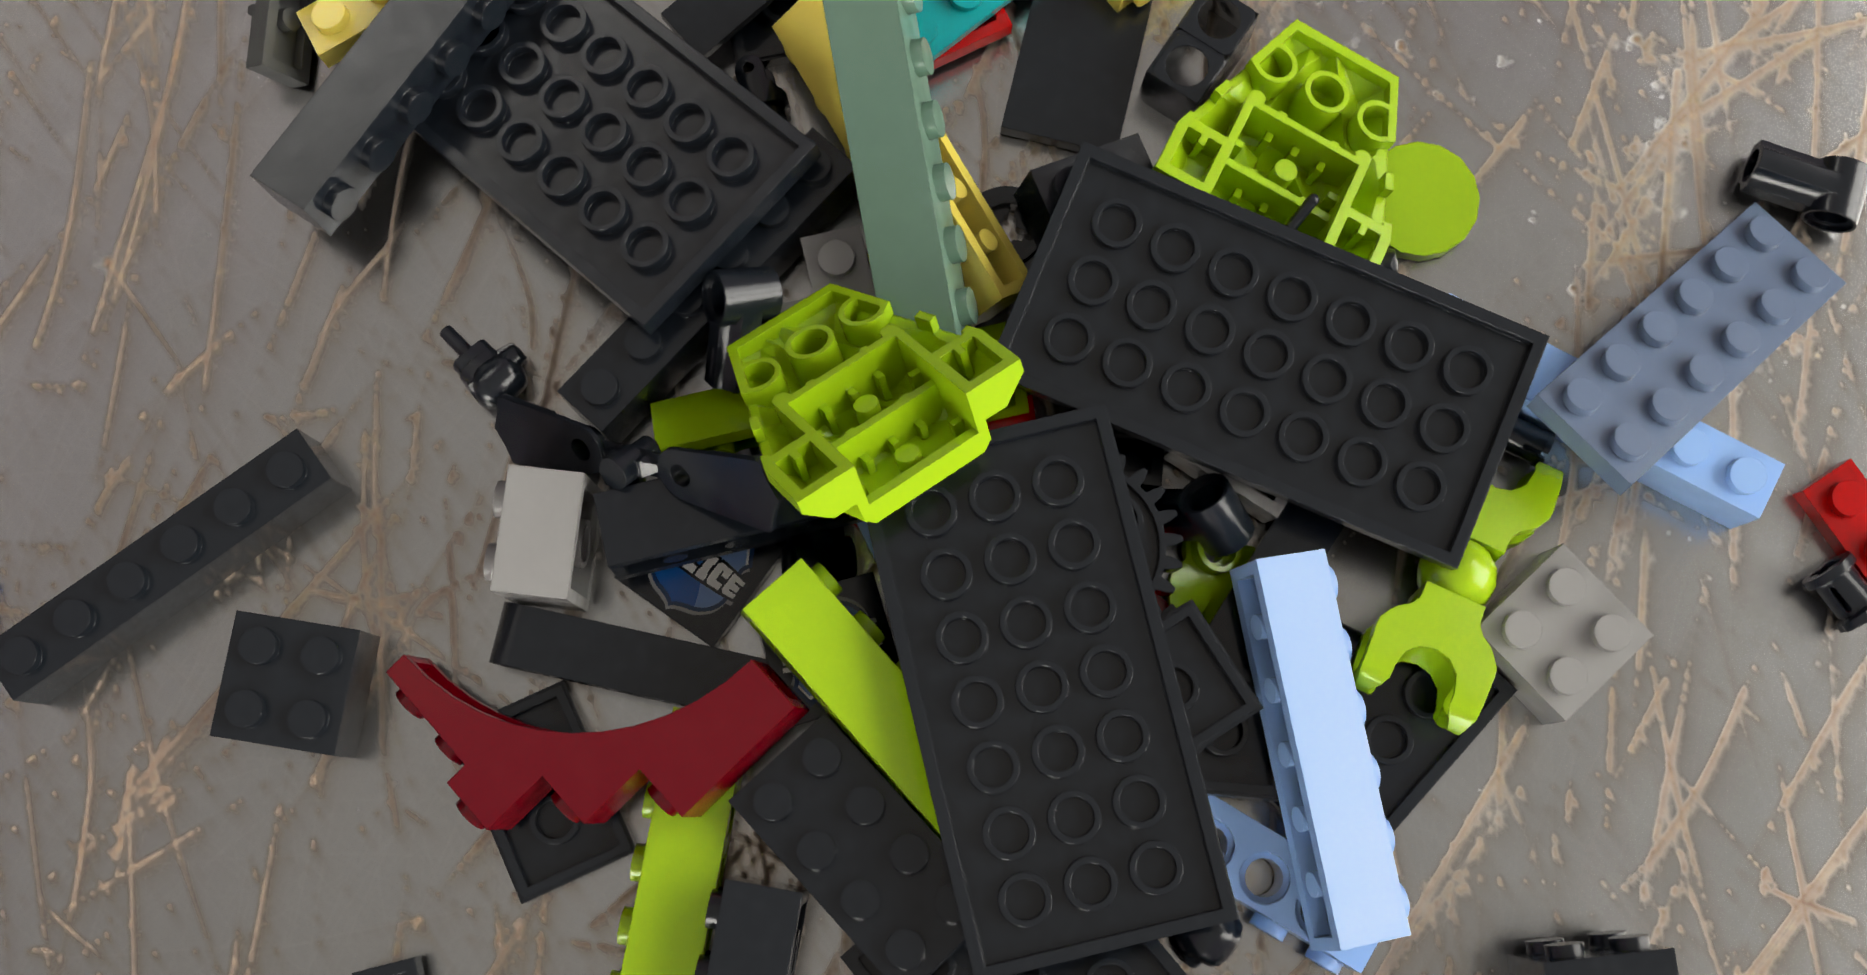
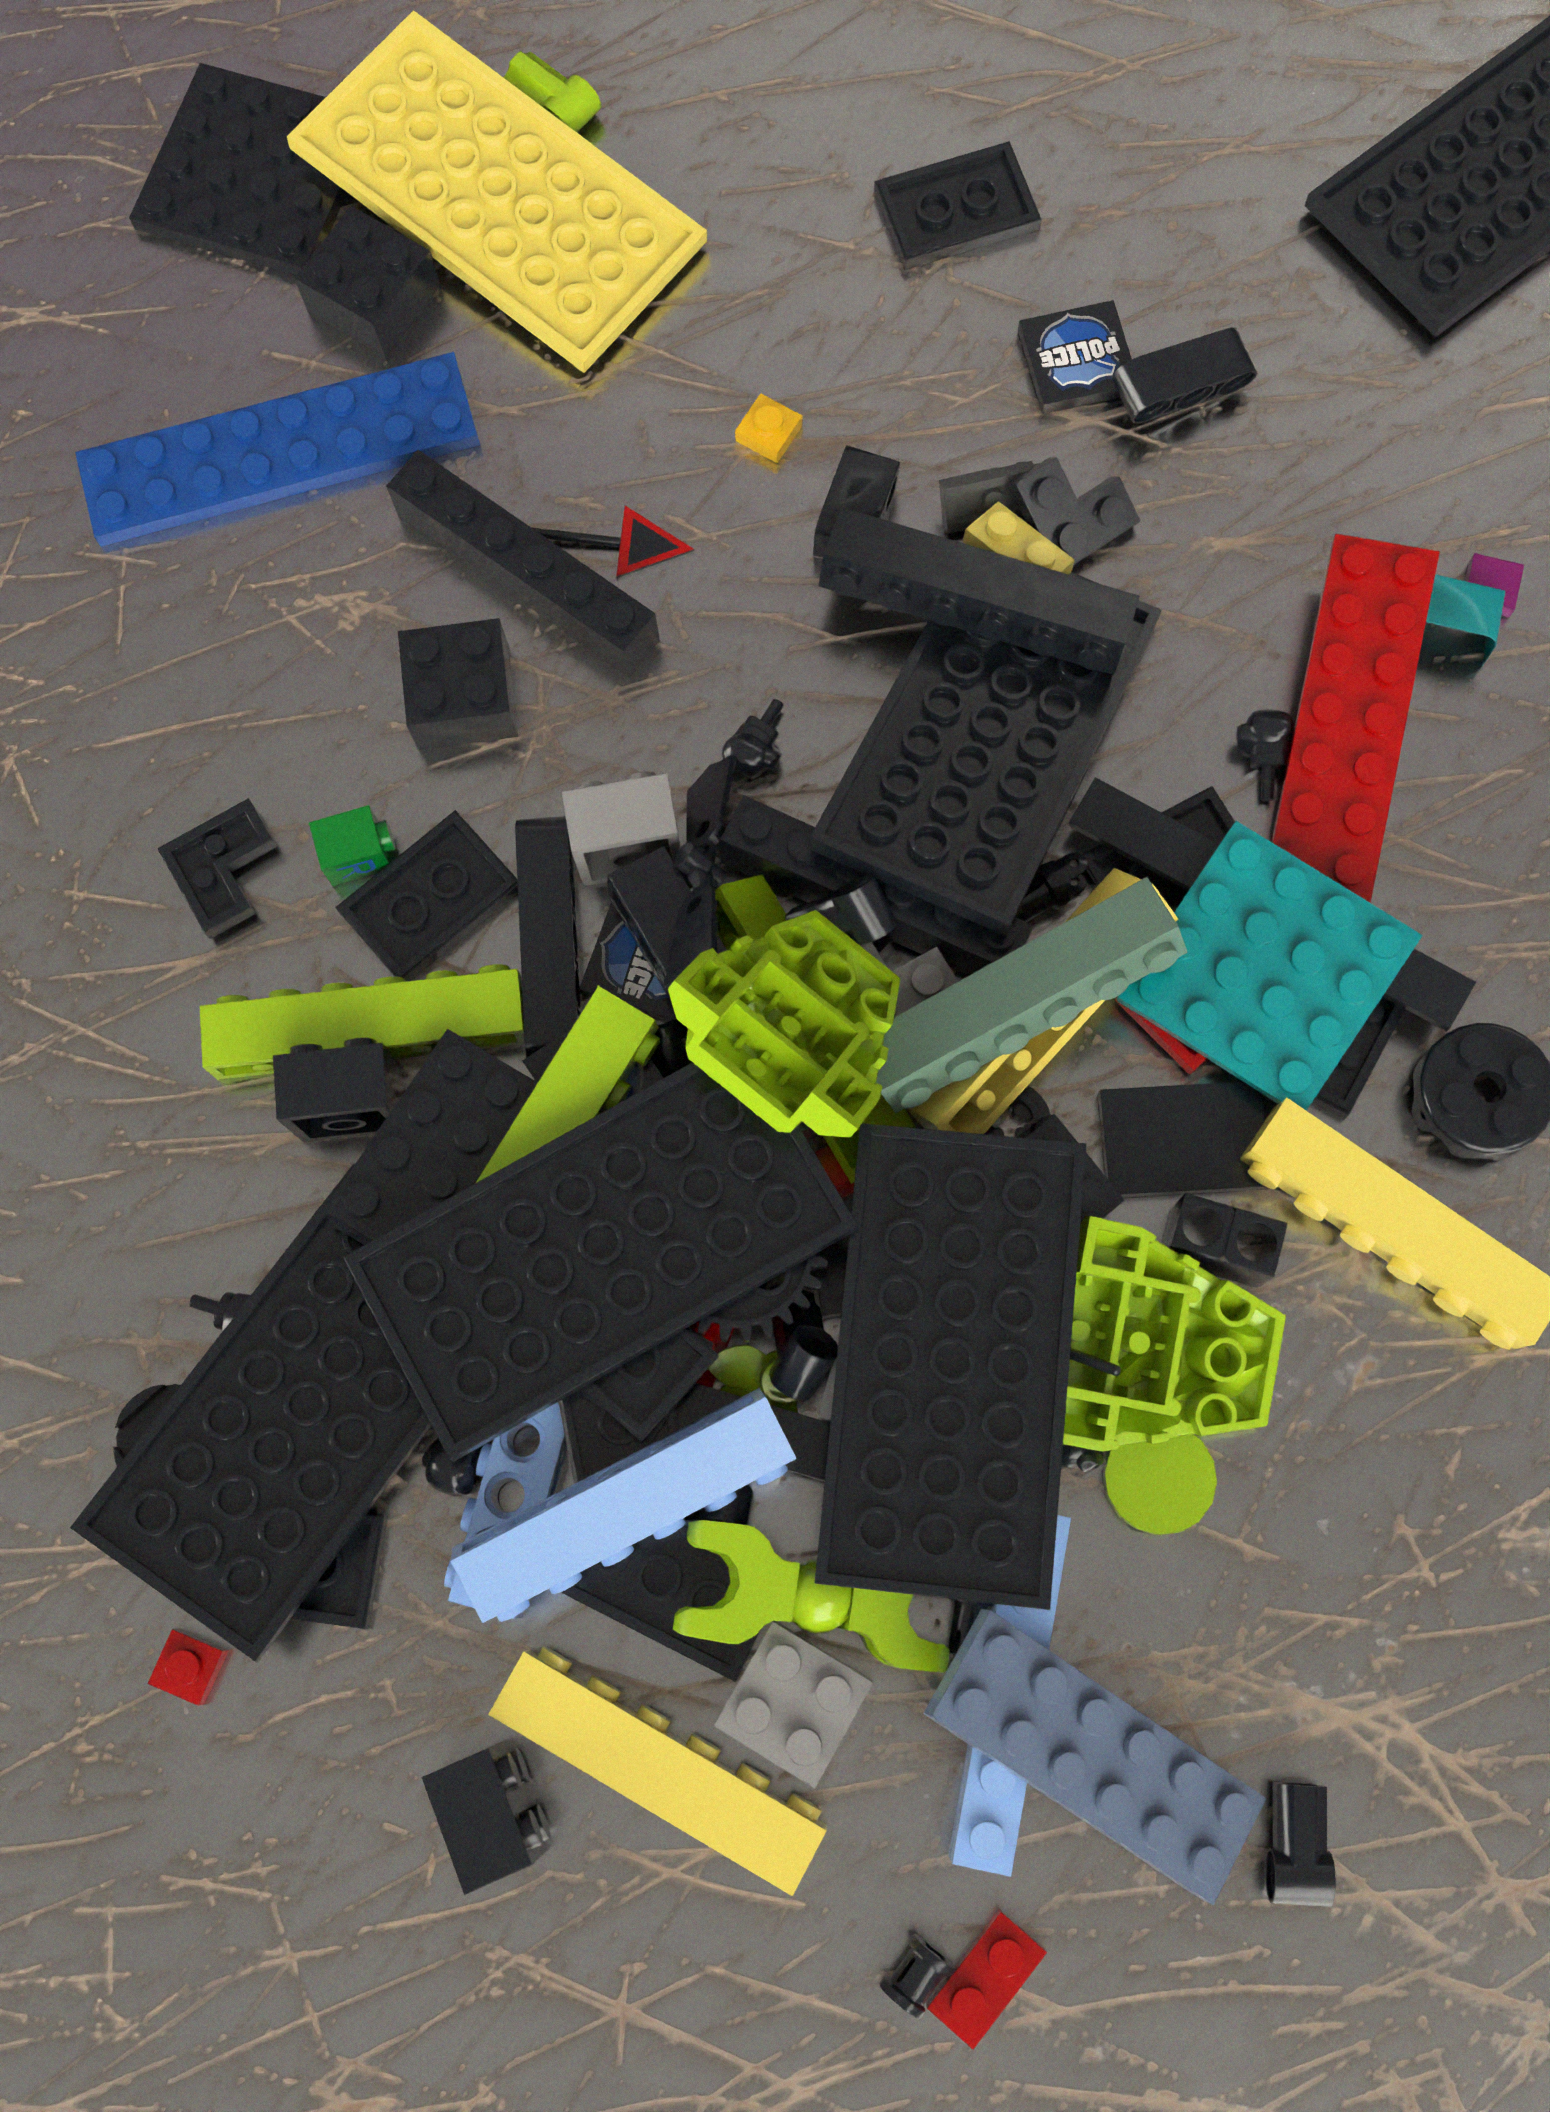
camera: 80 degrees right, 5 degrees down
dark red arch [386,654,810,830] -> none
none -> green brick [309,805,396,886]
none -> light yellow brick [488,1646,827,1896]
none -> piece [531,506,694,578]
none -> yellow plate [735,393,803,463]
none -> black piece [813,445,900,558]

